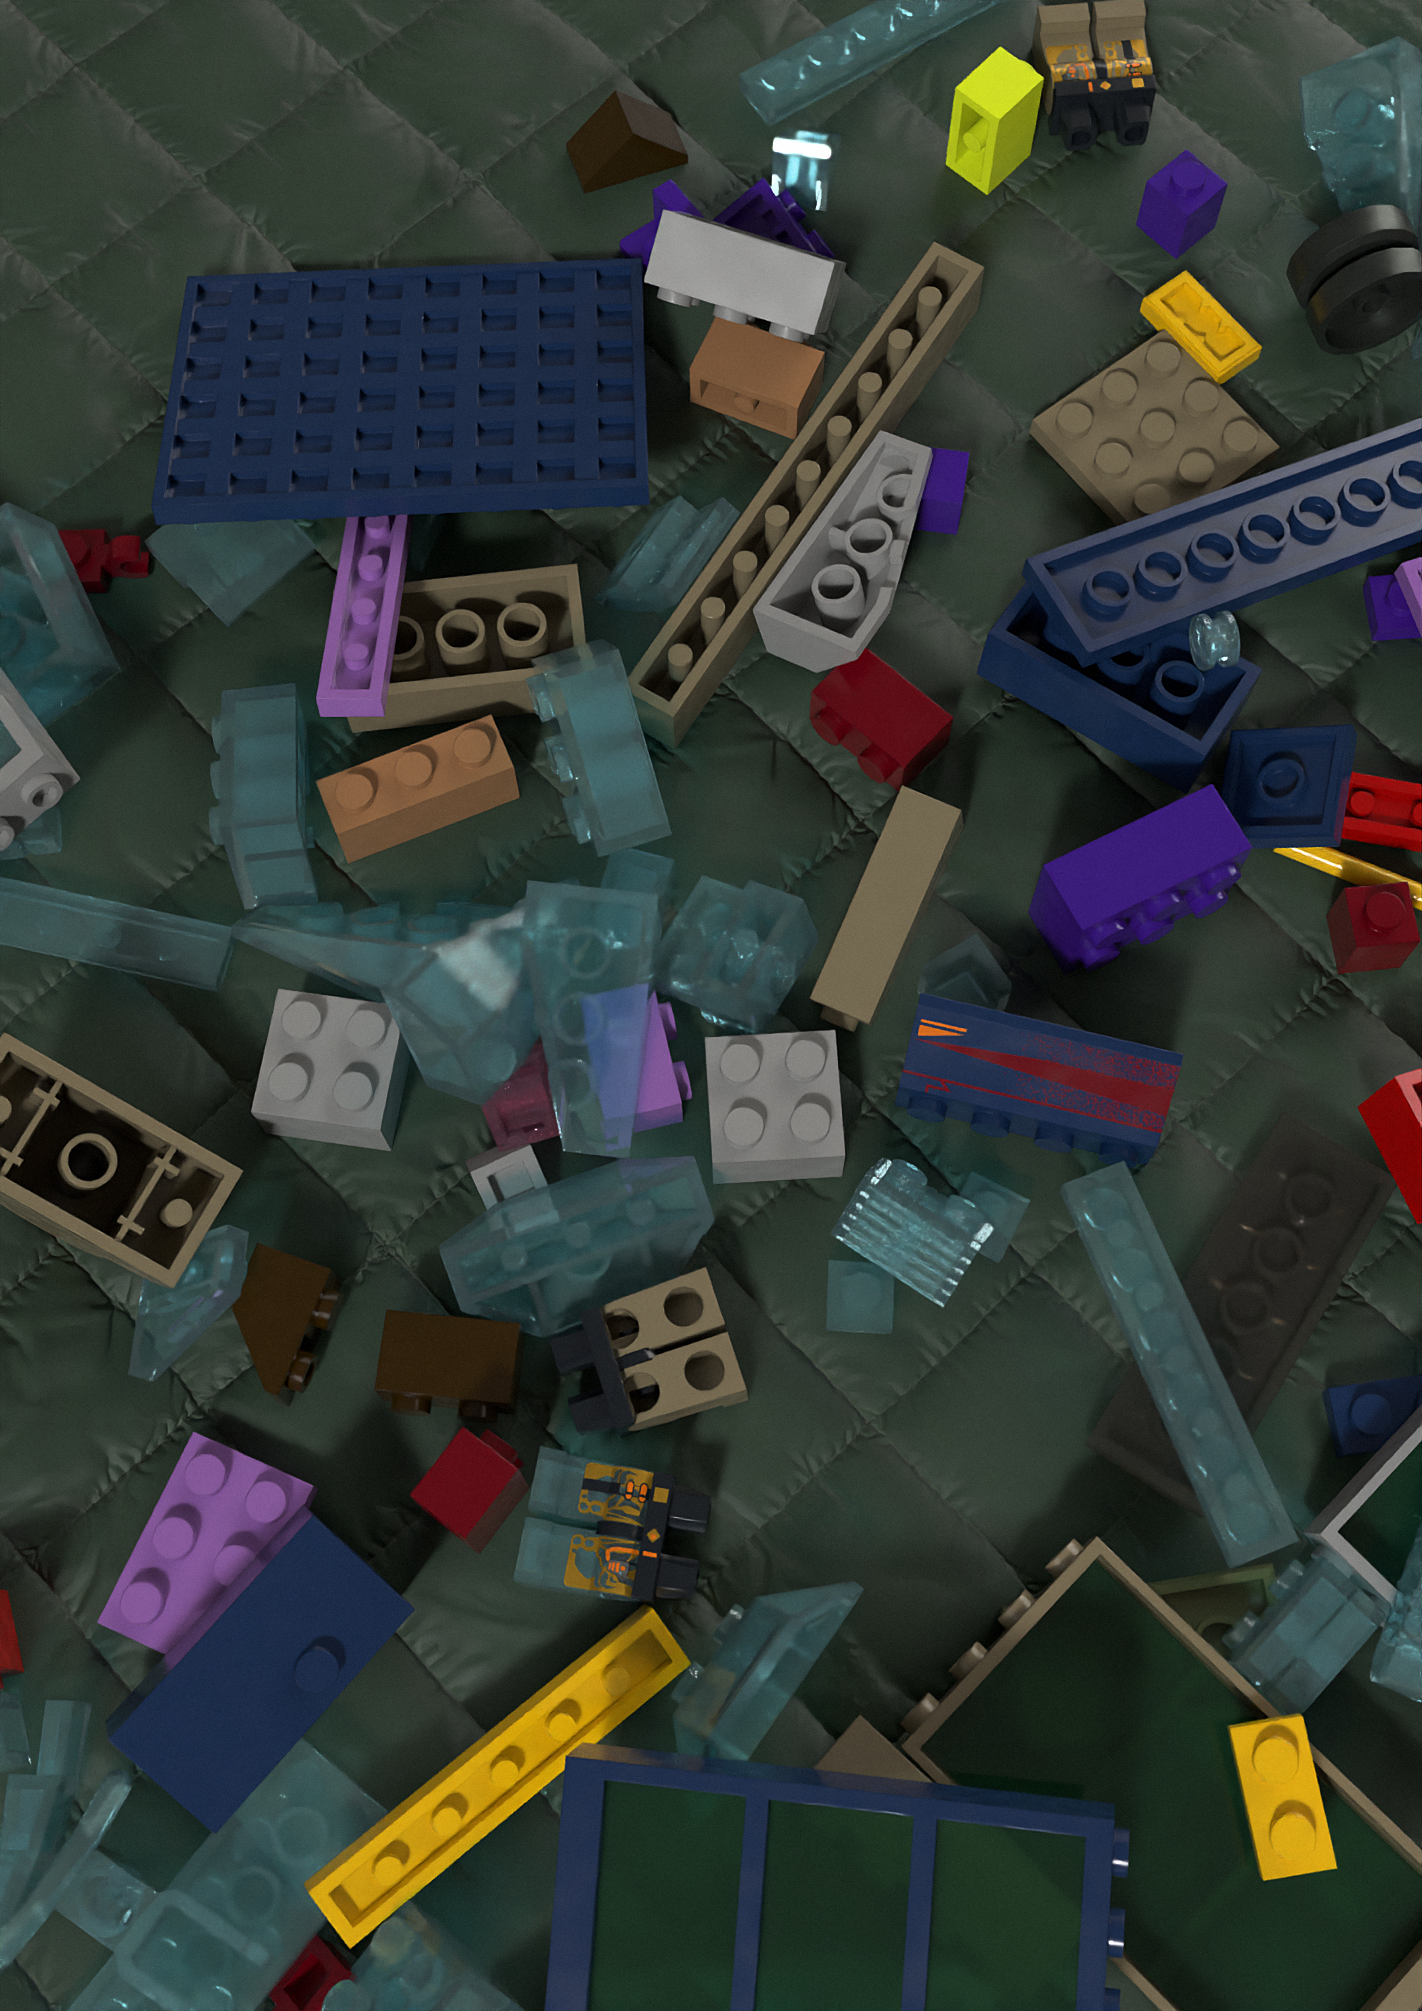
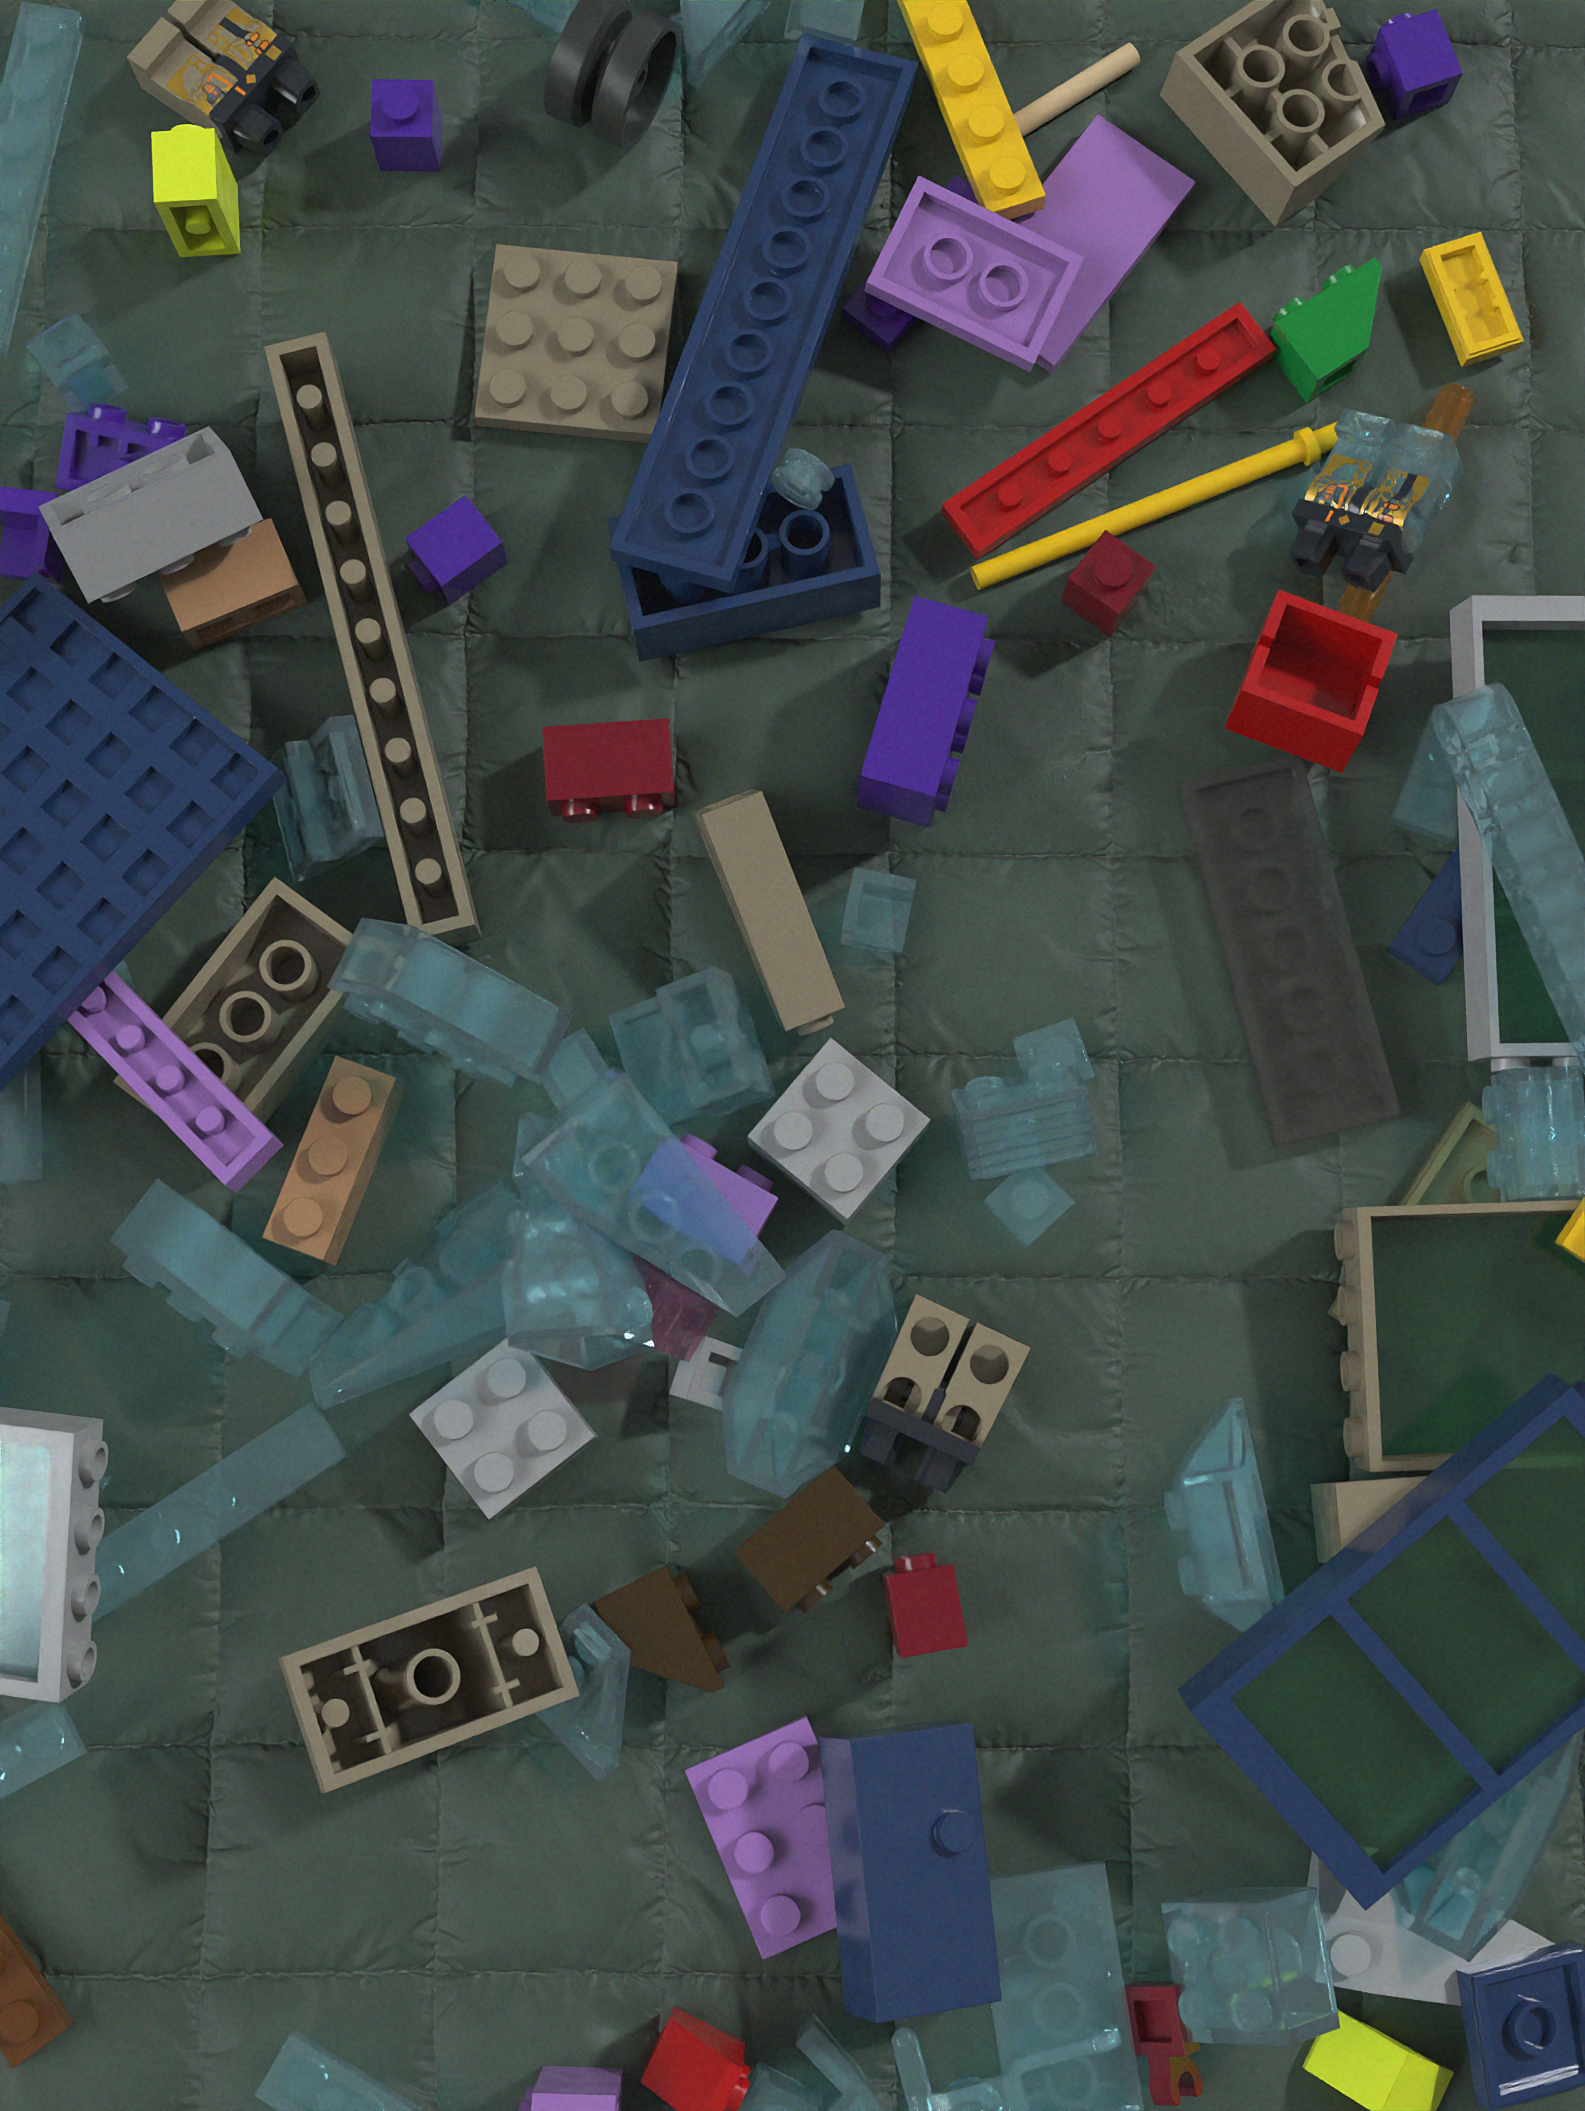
camera: 50 degrees left, 10 degrees up
yellow plate [303,1604,691,1949] -> none
hips [513,1446,712,1607] -> none
light grey wedge [752,430,933,673] -> none
dark blue slope [895,993,1184,1168] -> none
clear light blue plate [1060,1161,1299,1569] -> none
yellow plate [1139,270,1262,385] -> none
dark blue tile [1220,724,1358,849] -> none

